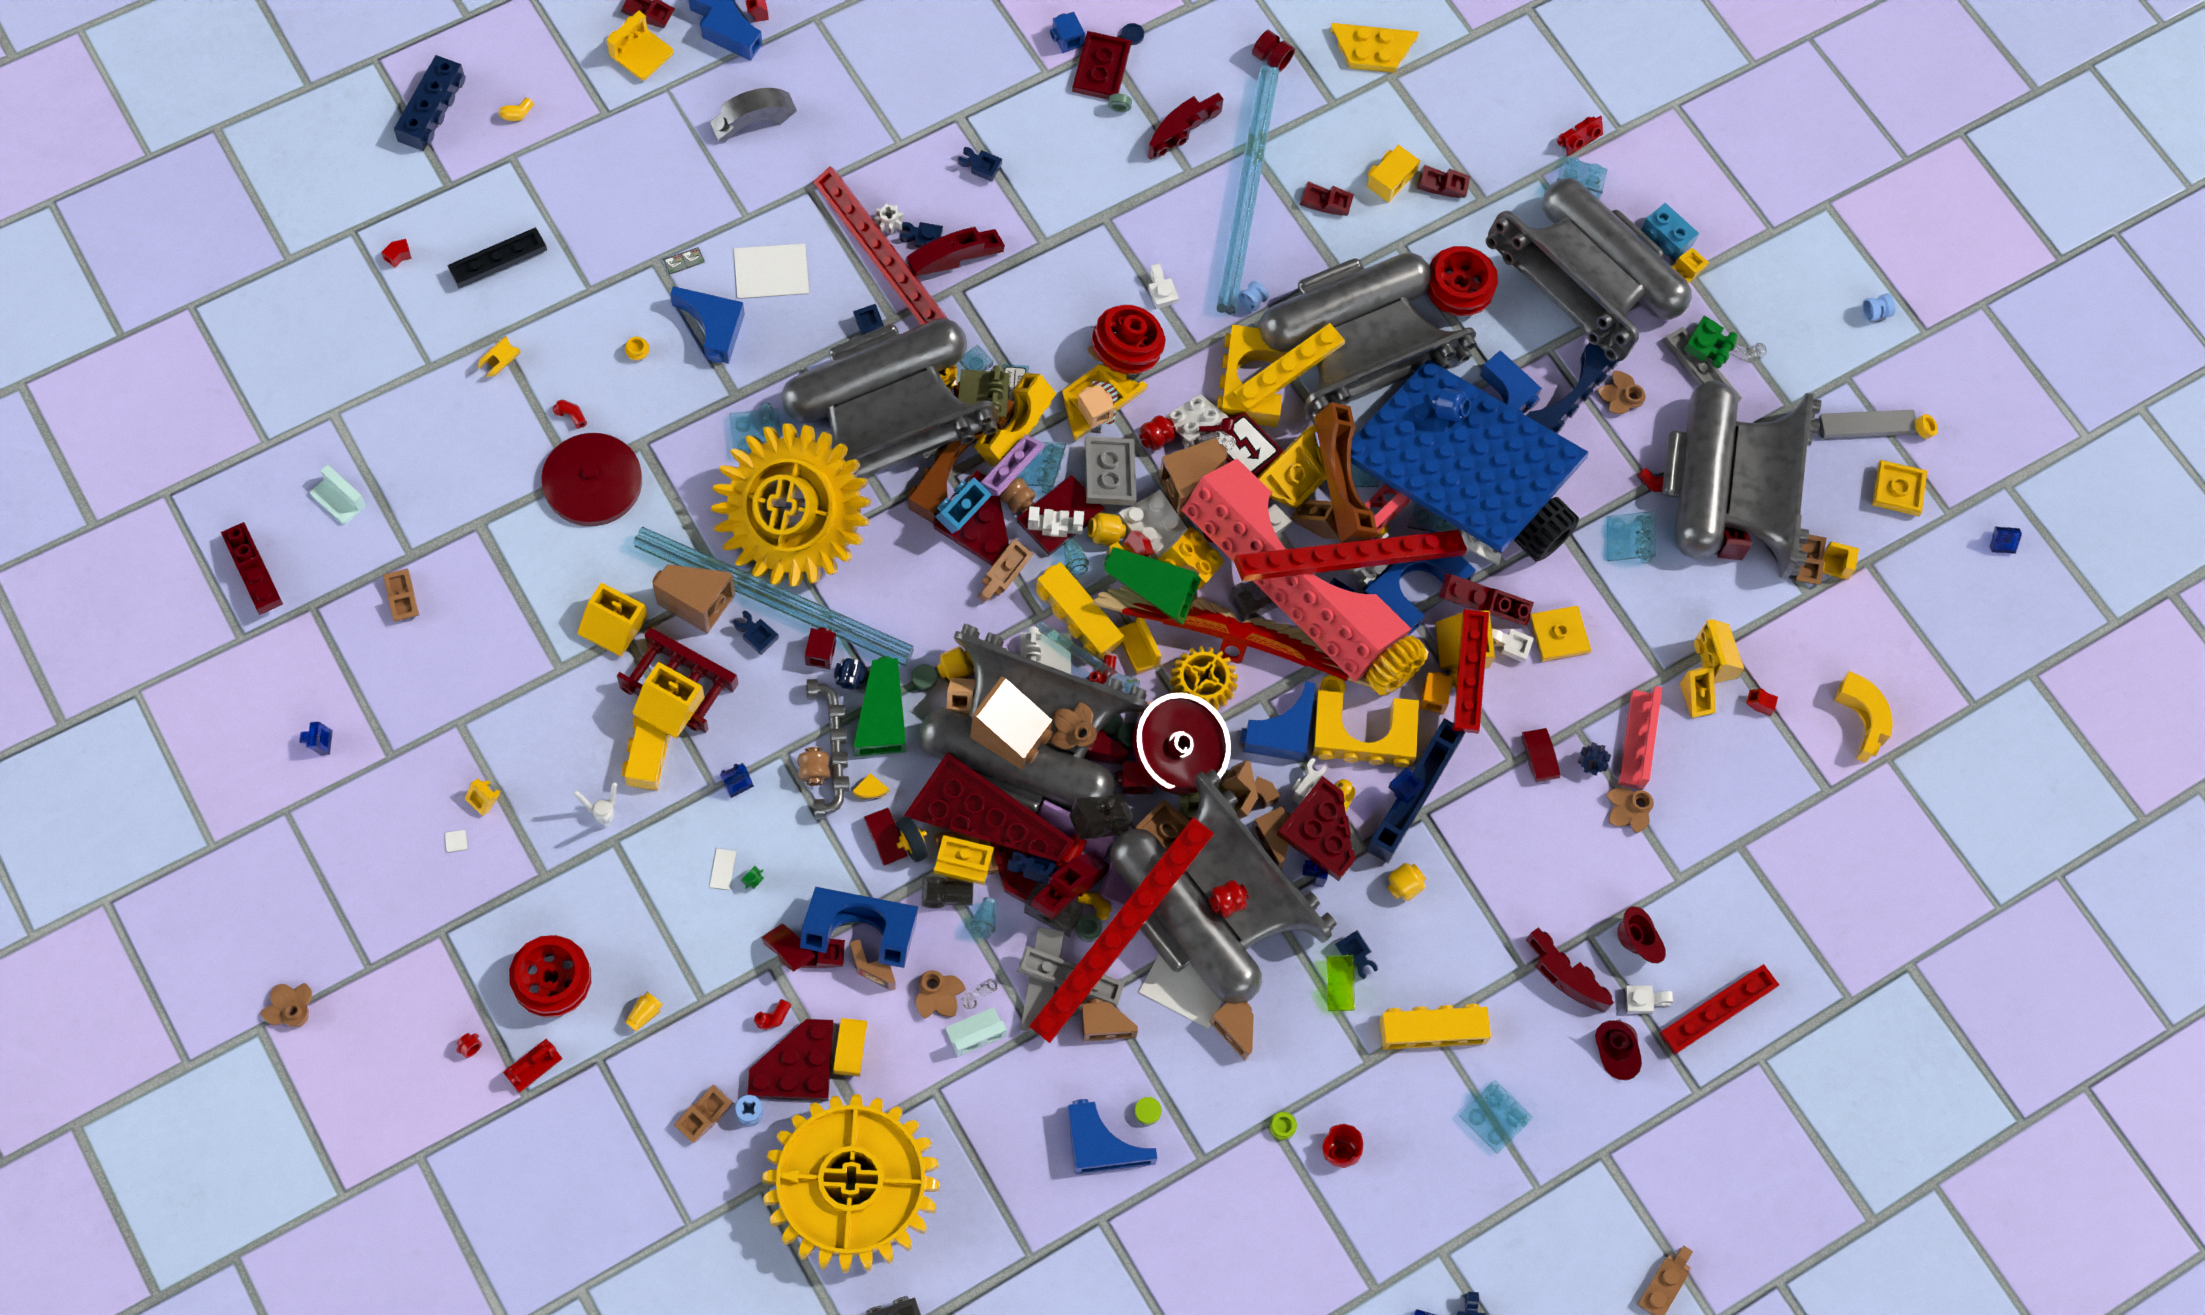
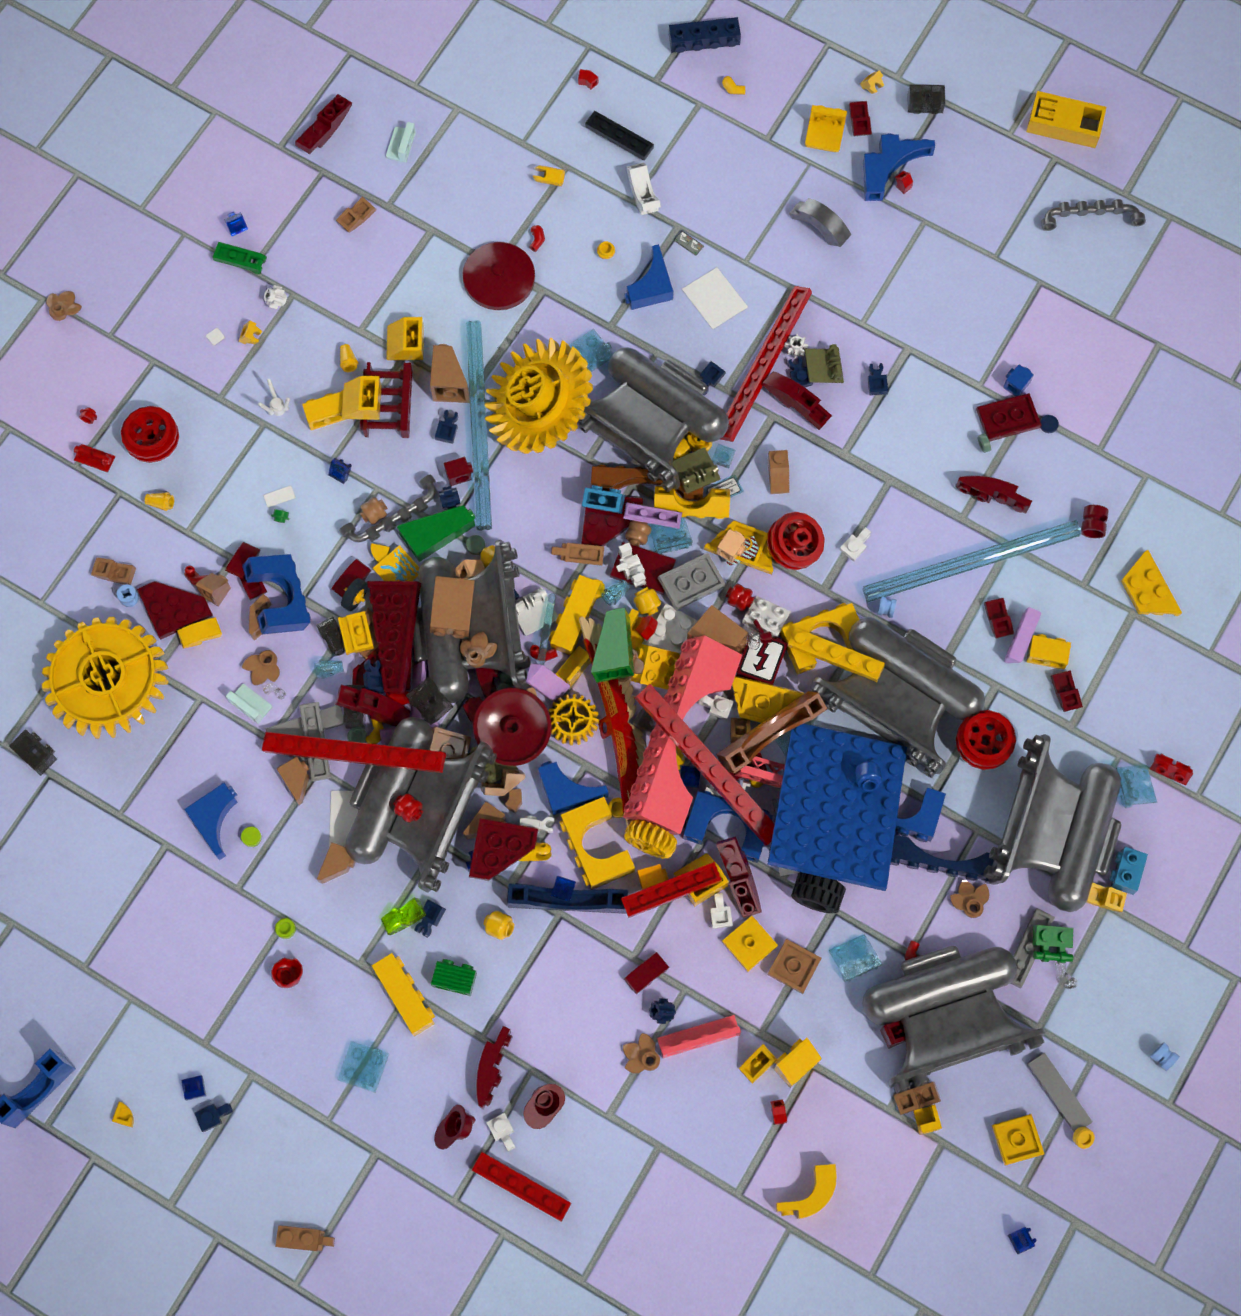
camera: 70 degrees right, 5 degrees up
none -> medium nougat slope [196,573,231,607]
none -> green plate [212,242,267,274]
none -> white gear [264,285,287,309]
none -> yellow cone [340,344,358,372]
none -> yellow sticker [373,545,419,581]
none -> green brick [431,959,477,996]
none -> lavender slope [526,664,570,703]
none -> white arch [626,162,661,215]
none -> medium nougat slope [767,450,789,494]
none -> medium nougat plate [767,939,822,994]
none -> olive hinge [804,344,844,383]
none -> lavender slope [1004,607,1041,663]

